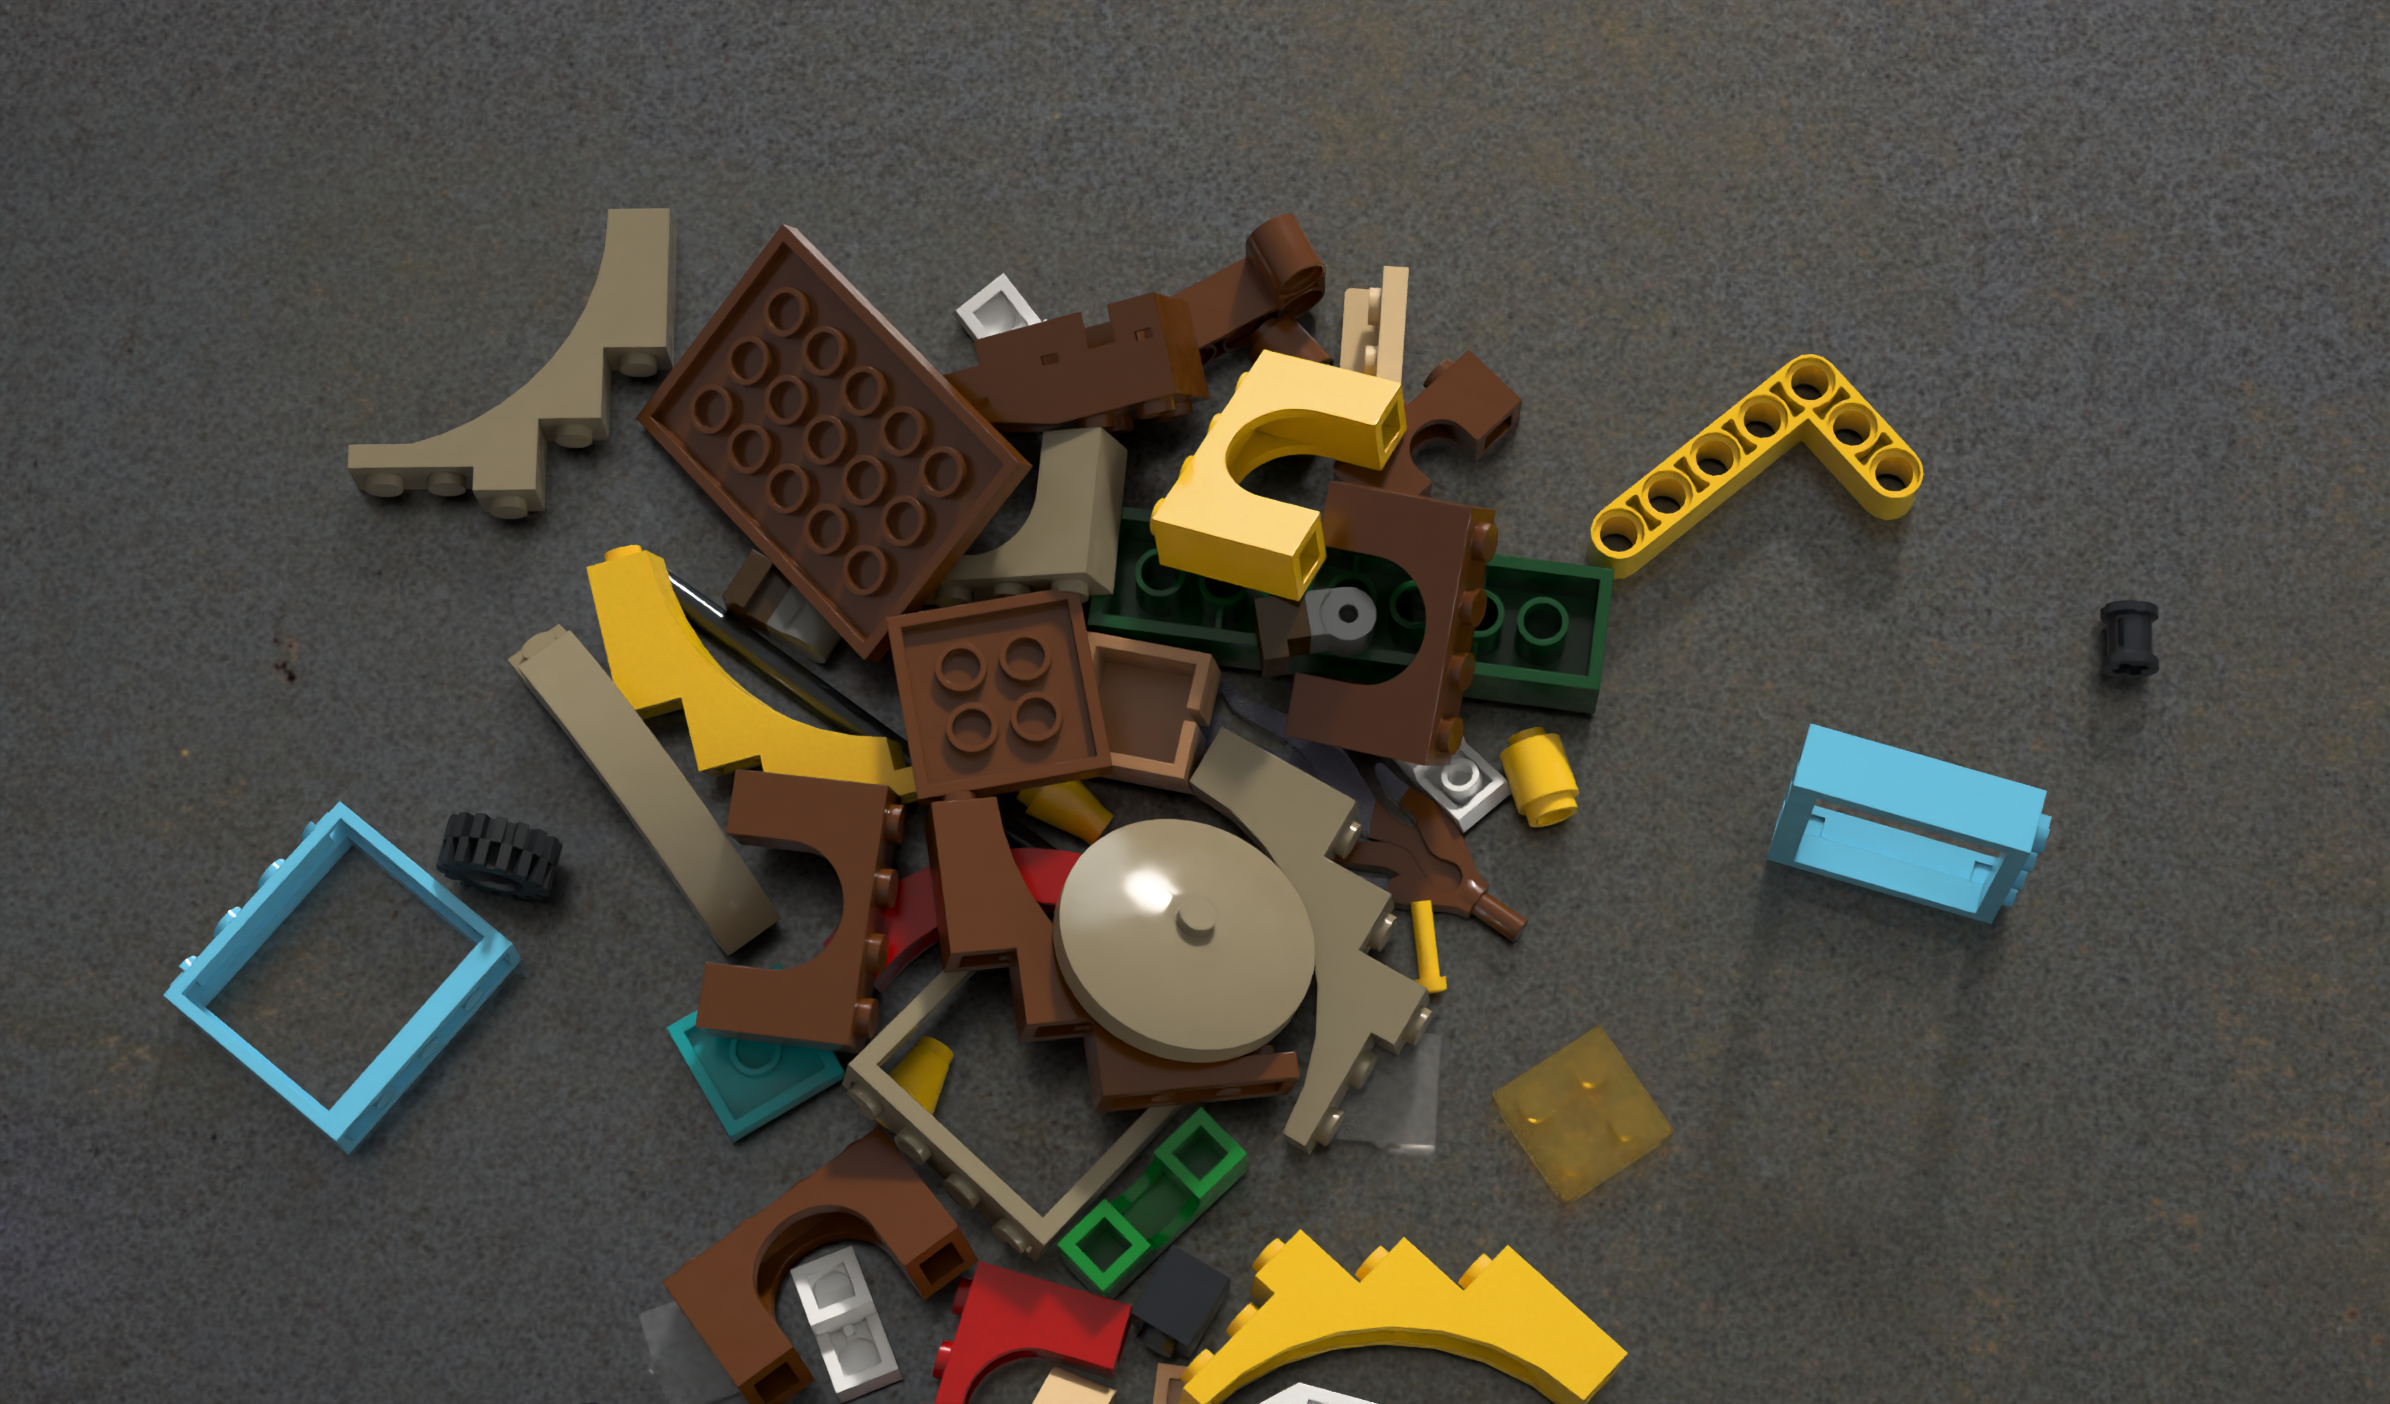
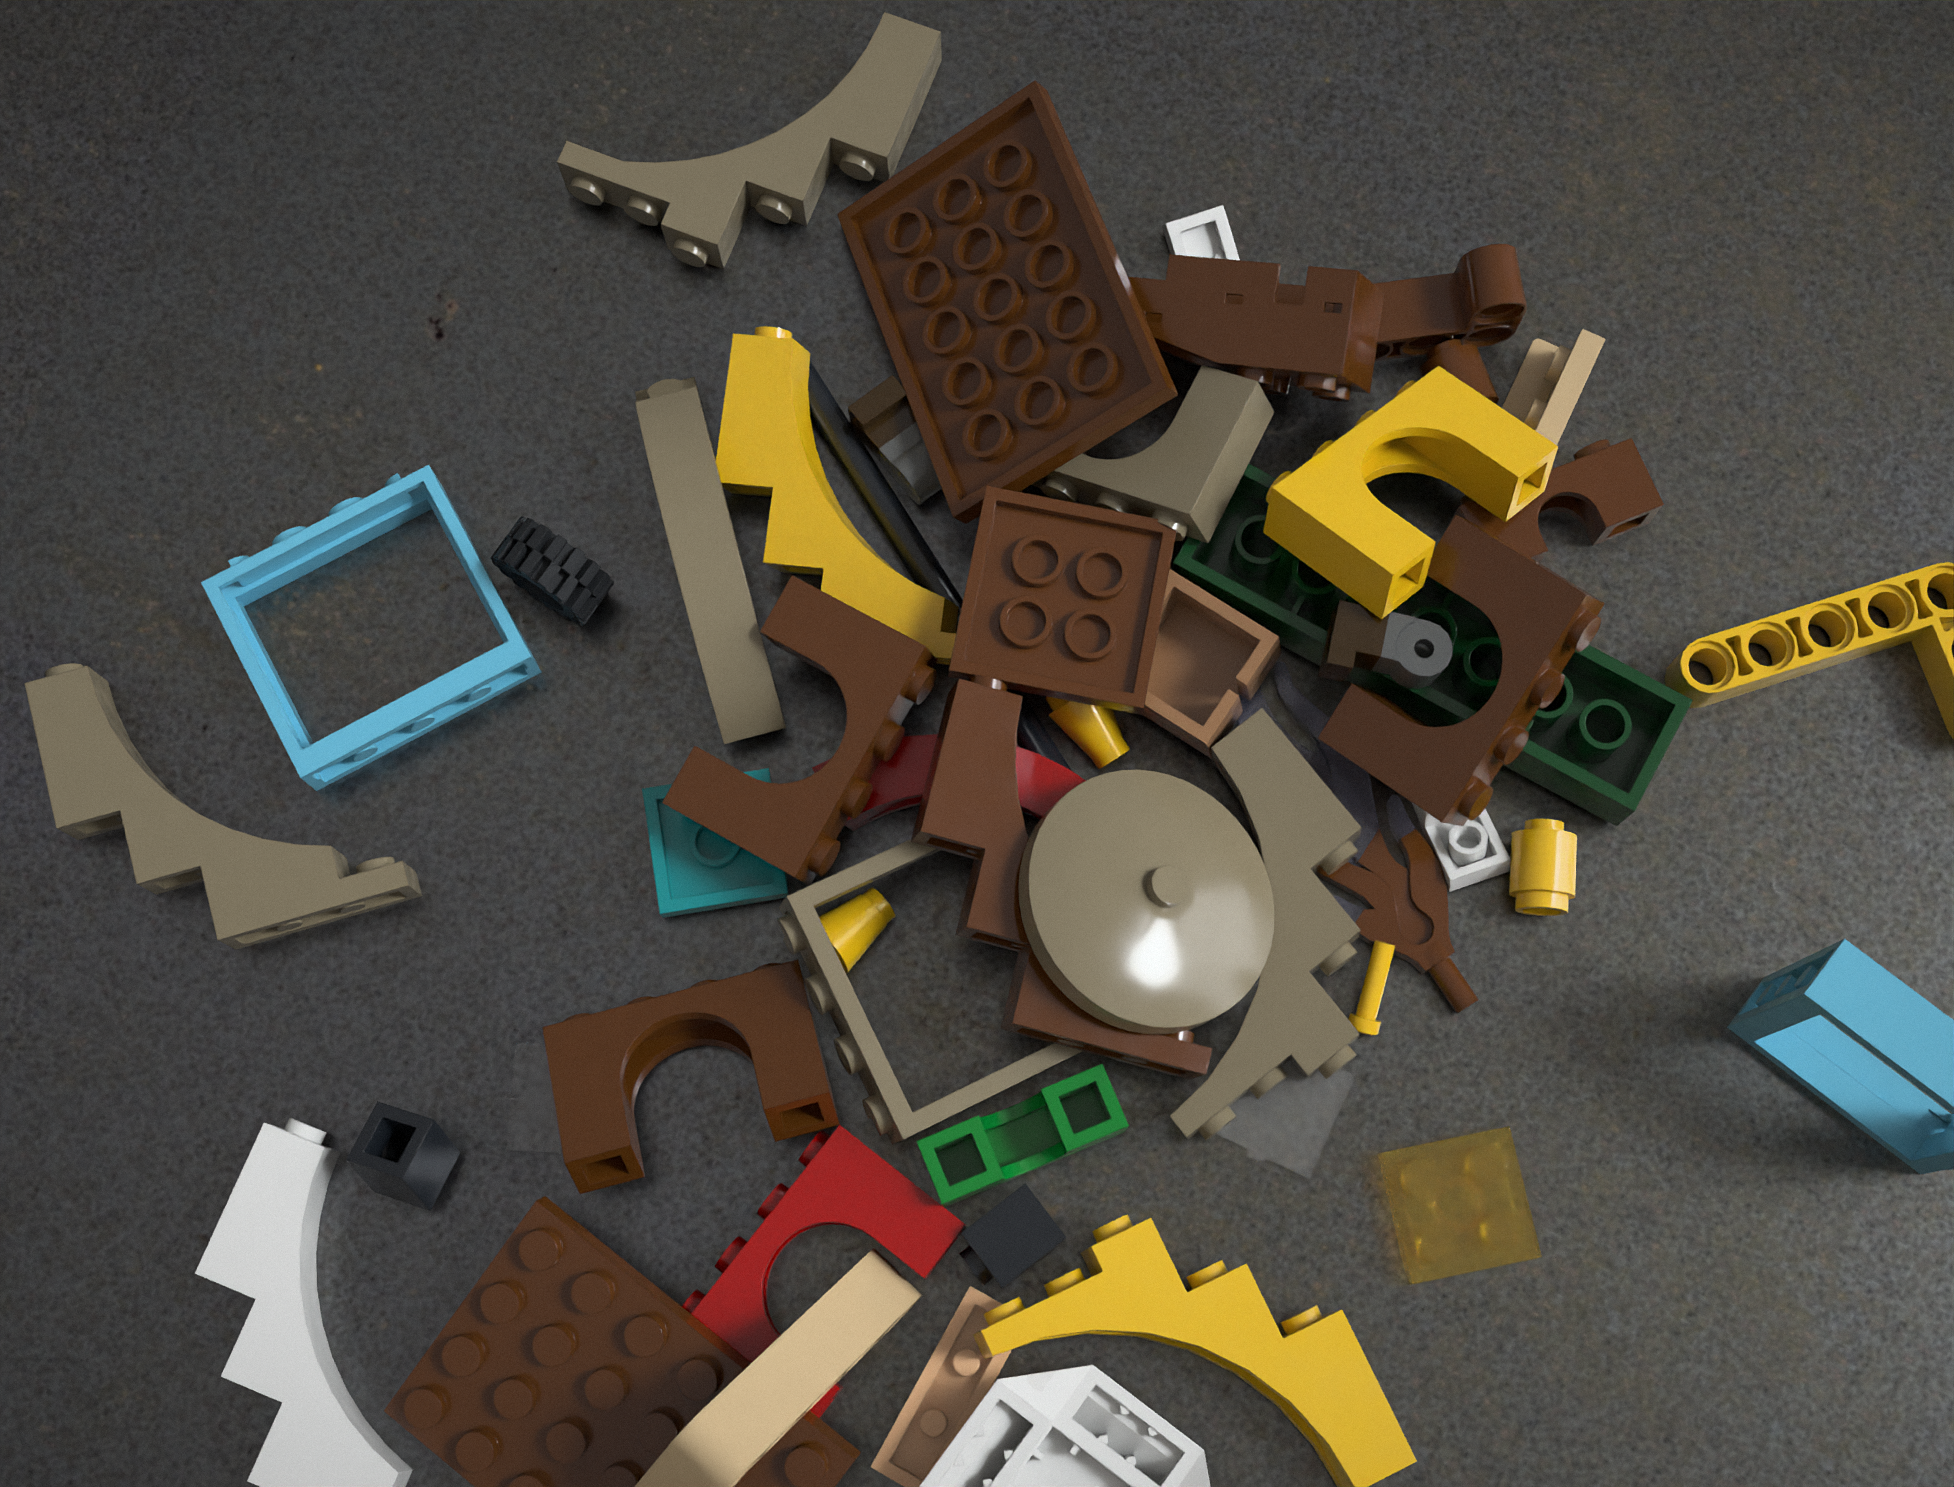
camera: 20 degrees right, 5 degrees up
white slope [790,1246,903,1403] -> none
none -> dark tan arch [24,663,422,950]

